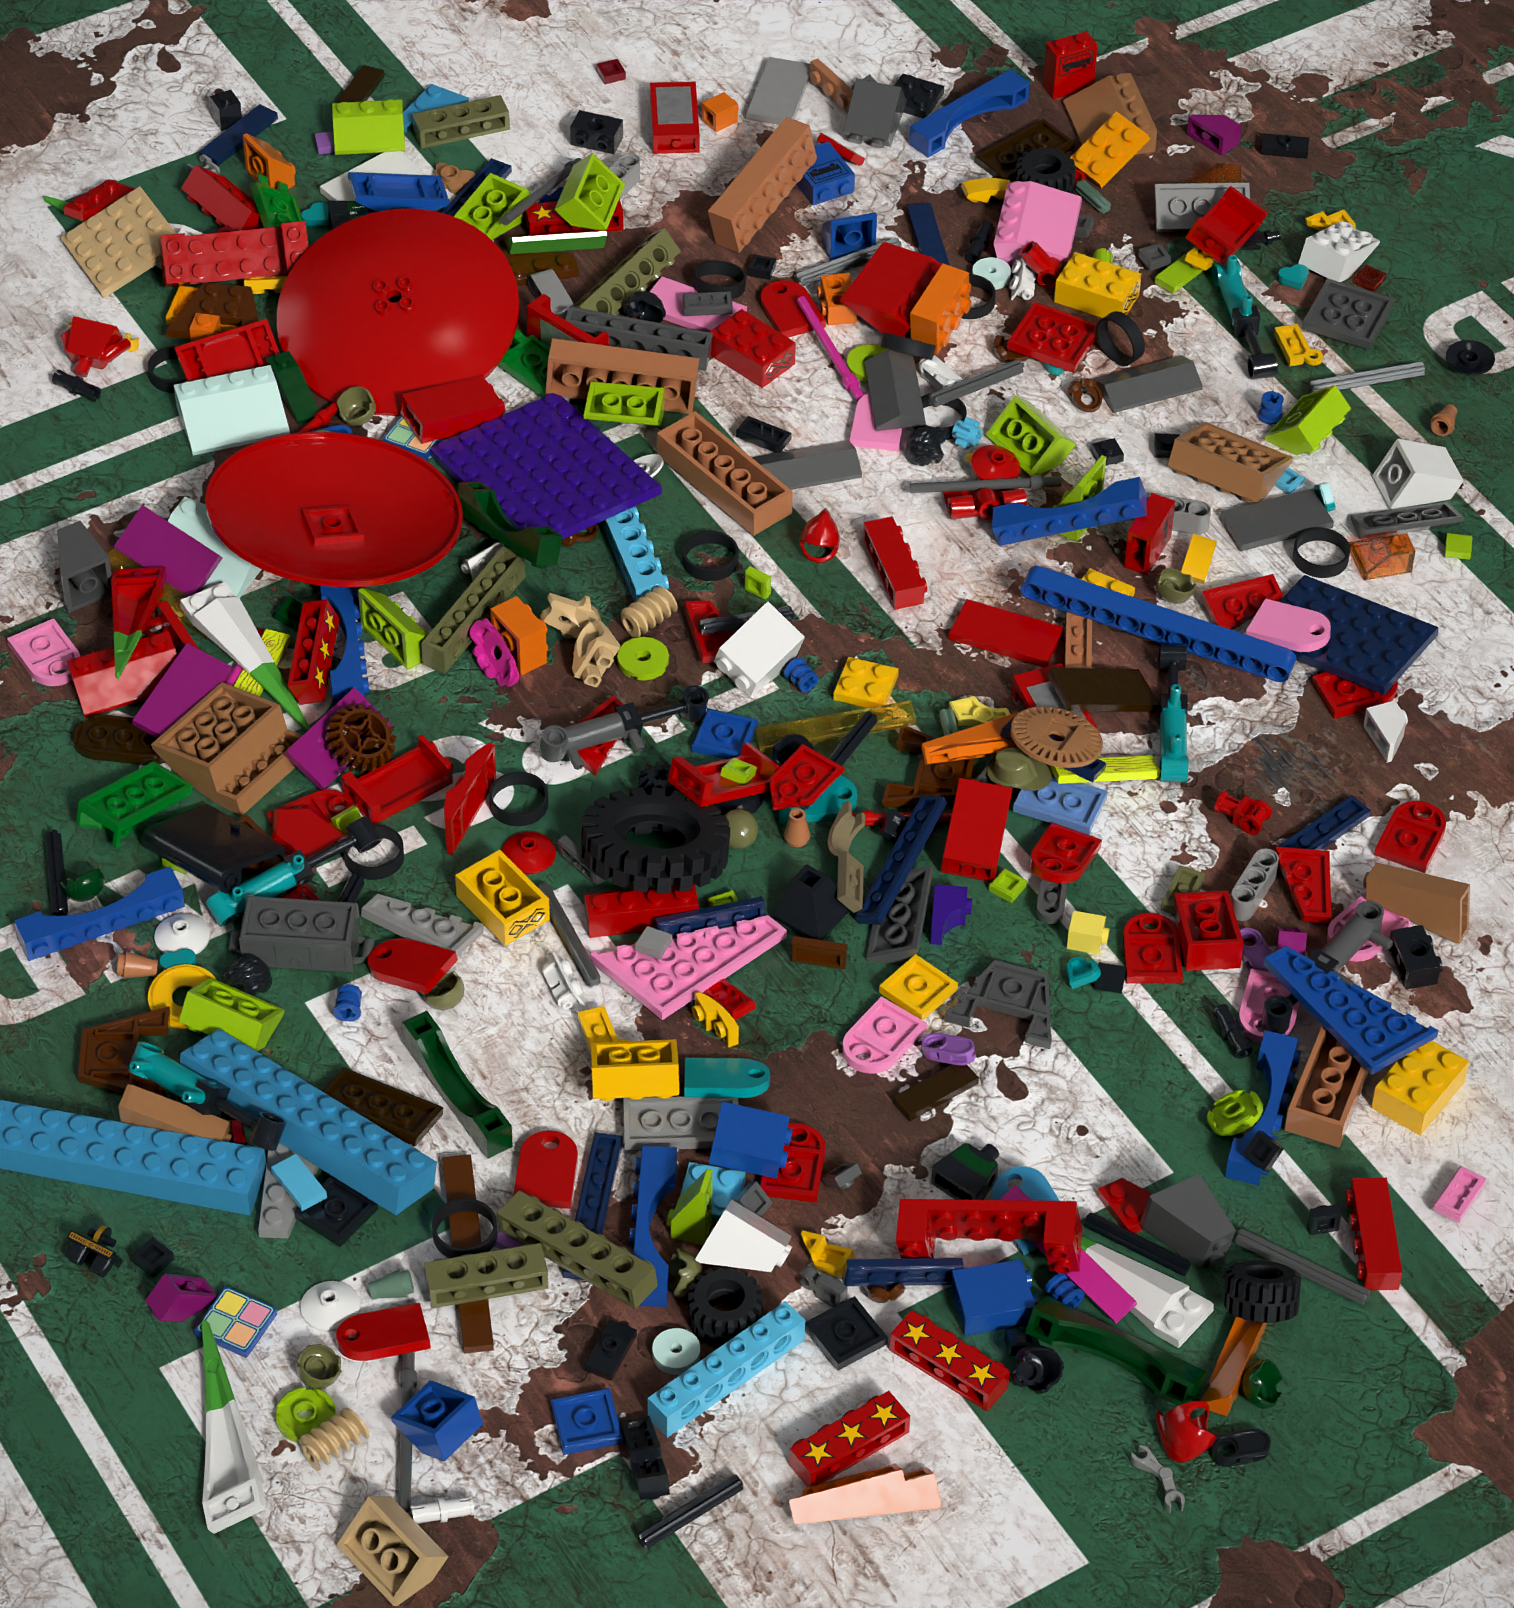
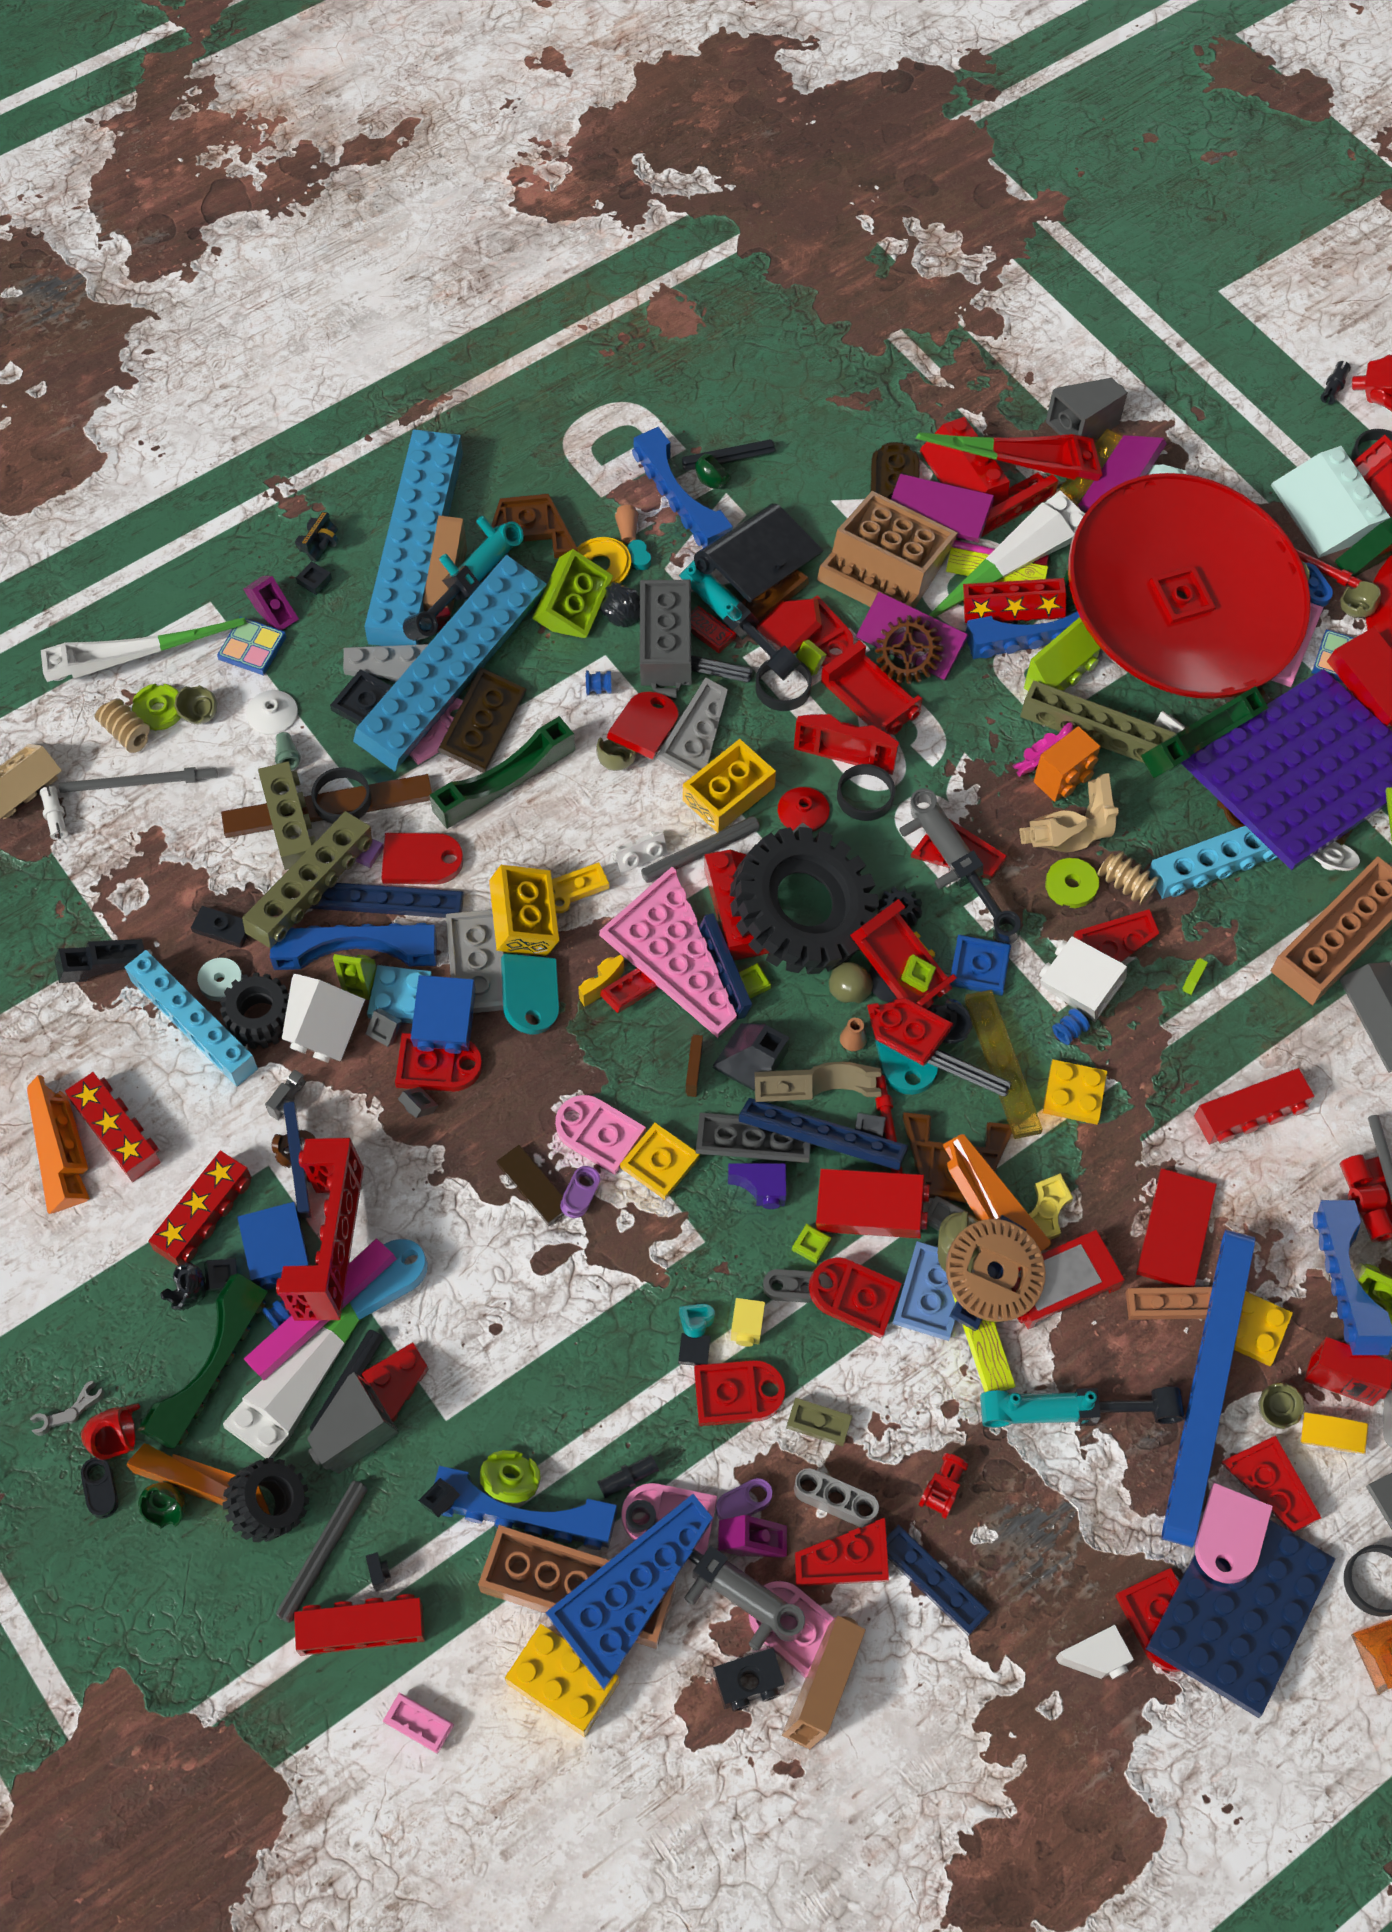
camera: 85 degrees right, 15 degrees up
bright pink tile [7,618,80,686] -> none
green plate [76,761,193,849] -> none
white dish [154,914,210,954] -> none
medium azure tile [271,1154,327,1211] -> none
red tile [336,1303,431,1361] -> none
blue slope [391,1380,483,1462] -> none
blue tile [551,1388,623,1455] -> none
light grey tile [635,926,672,959] -> none
black axle [637,1474,743,1549] -> none
olive hair [668,1249,702,1298] -> none
black tyre [682,531,739,581] -> none
black axle [698,606,794,635] -> none
red piece [800,508,840,563] -> none
yellow slope [801,1230,855,1278] -> none
black plate [805,1296,888,1371] -> none
black torso [931,1143,999,1200] -> none
sand green axle [939,708,958,736] -> none
dark grey wing [945,960,1052,1049] -> none
dark brown tile [1047,668,1159,712] -> none
red slope [1174,891,1243,971] -> none
red tile [1374,801,1446,873] -> none

